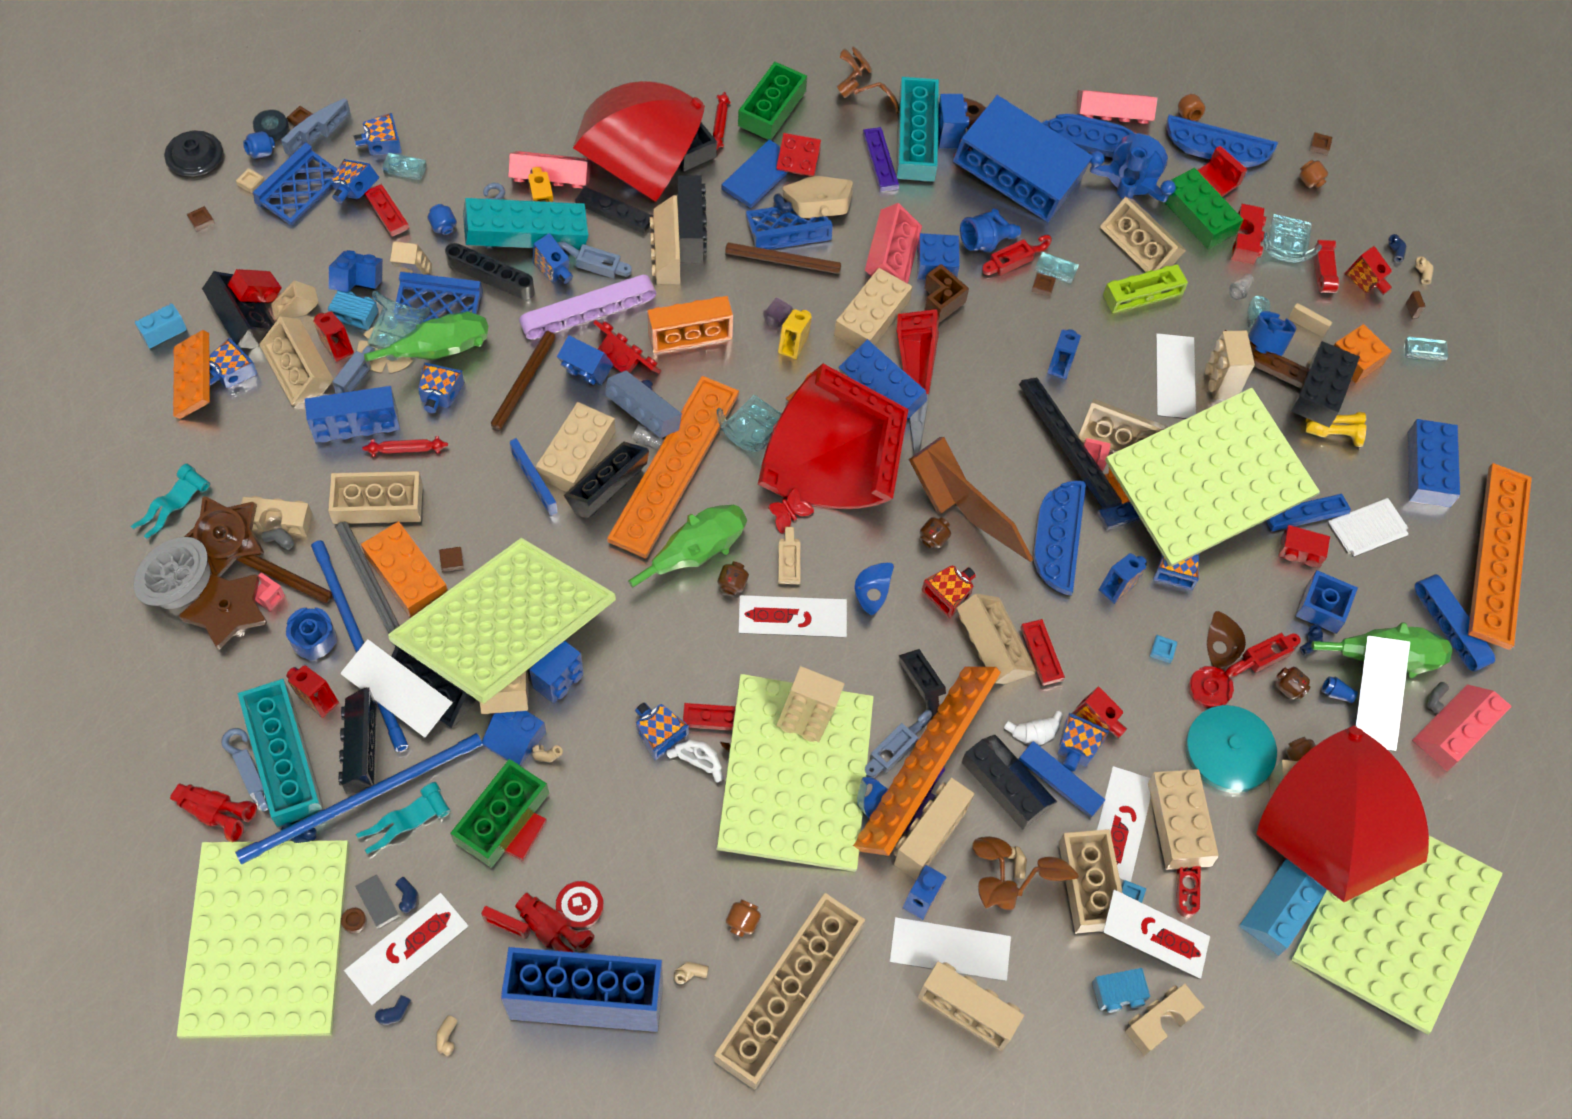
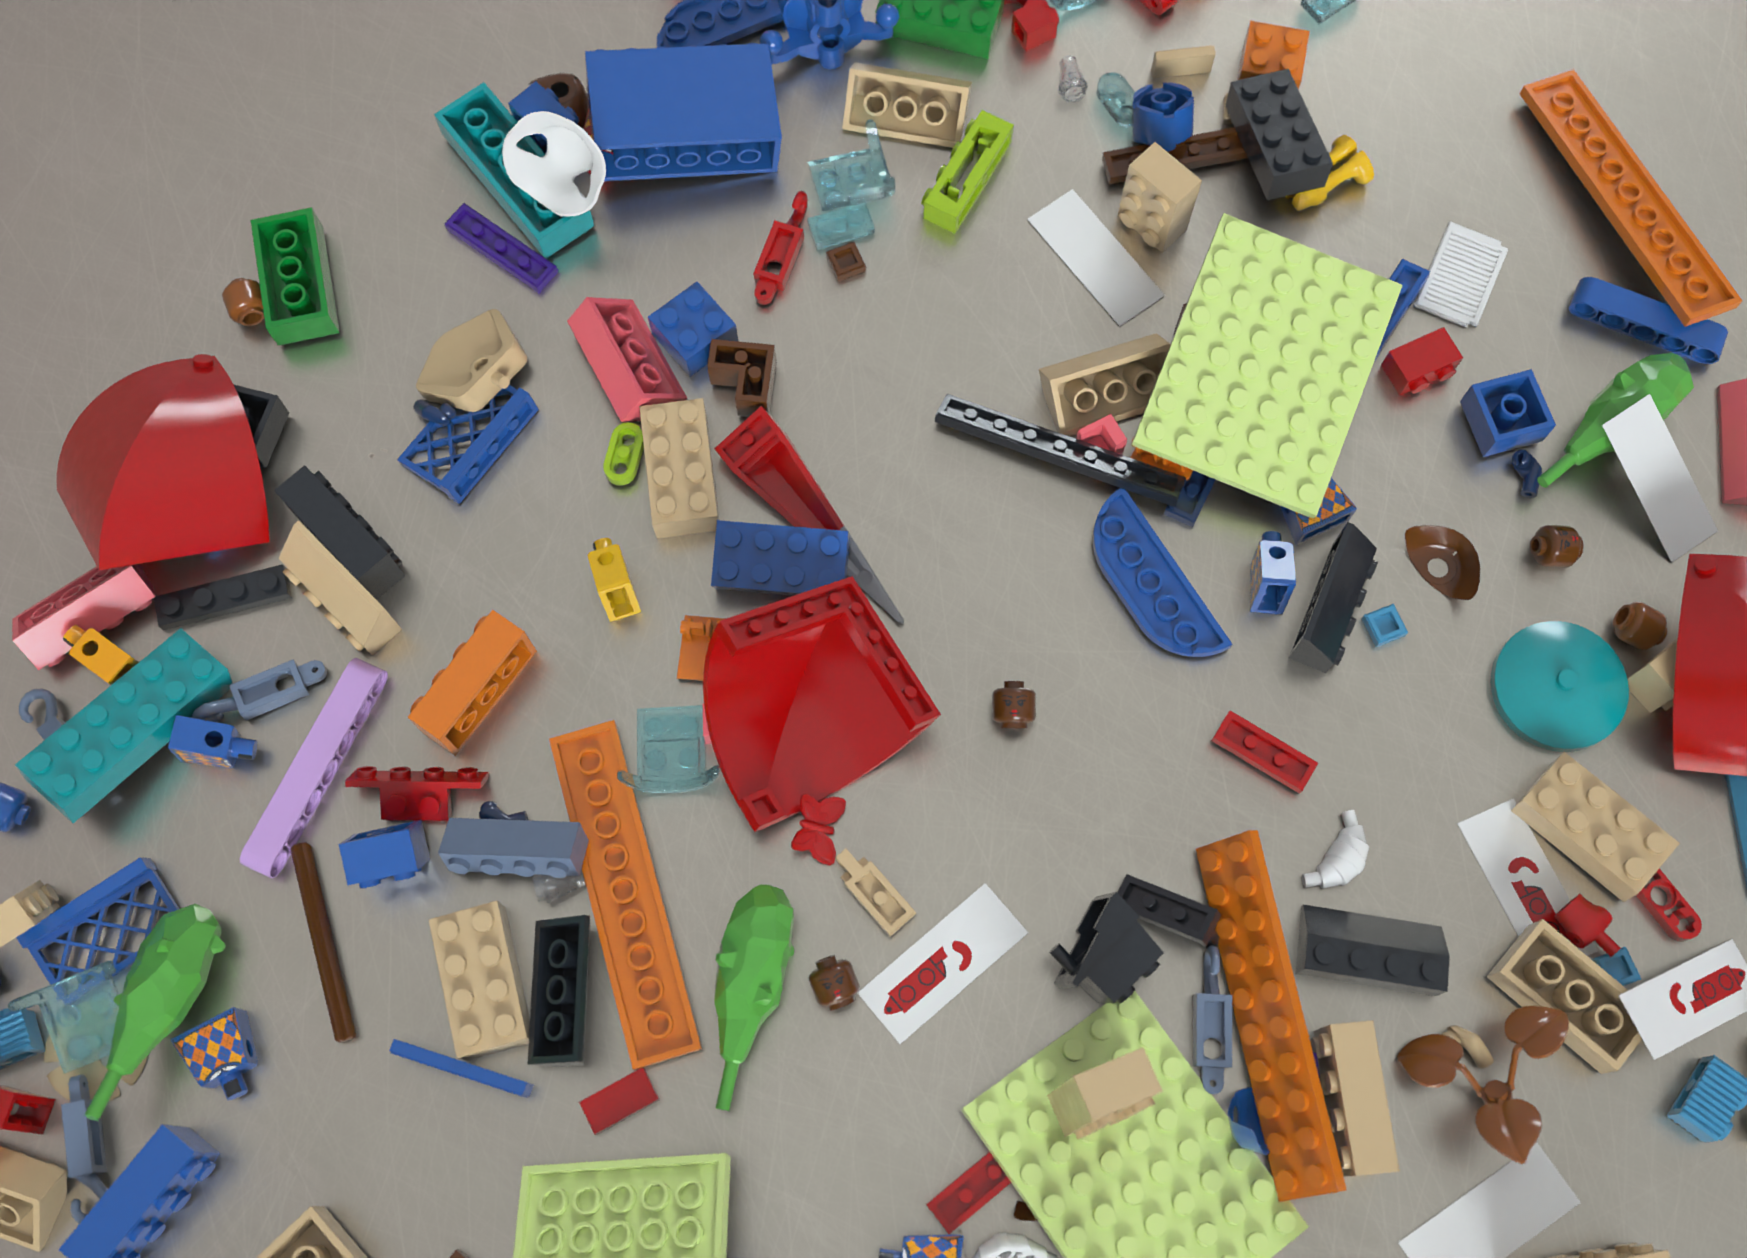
camera: 35 degrees left, 10 degrees up
red wheel [362,436,448,457] -> none
black beam [445,243,535,300] -> none
red wheel [713,92,731,150] -> none
blue tile [721,140,789,208] -> none
reddish brown axle [725,242,841,274] -> none
clear purple plate [763,297,793,328] -> none
red bracket [777,133,821,176] -> none
dark orange plant [837,46,899,115] -> none
blue piece [854,562,894,615] -> none
blue torso [903,865,947,920] -> none
dark orange piece [908,437,1033,562] -> none
red torso [922,565,976,619] -> none
tan slope [957,594,1037,684] -> none
blue piece [960,209,1021,253] -> none
blue tile [1018,741,1106,819] -> none
blue torso [1047,329,1081,379] -> none
blue torso [1058,713,1109,772] -> none
red torso [1071,686,1127,738] -> none
red tile [1188,666,1234,709] -> none
red piece [1225,632,1301,678] -> none
blue cone [1321,676,1358,703] -> none
blue brick [1408,419,1460,508] -> none
dark grey arm [1427,682,1449,713] -> none
none -> dark orange head [222,278,264,326]
none -> white piece [502,111,606,216]
none -> red tile [579,1067,660,1135]
none -> lime plate [603,422,644,485]
none -> clear light blue piece [808,119,896,212]
none -> black piece [1049,892,1164,1004]
none -> black slope [1289,522,1378,673]
none -> red piece [1554,893,1621,957]

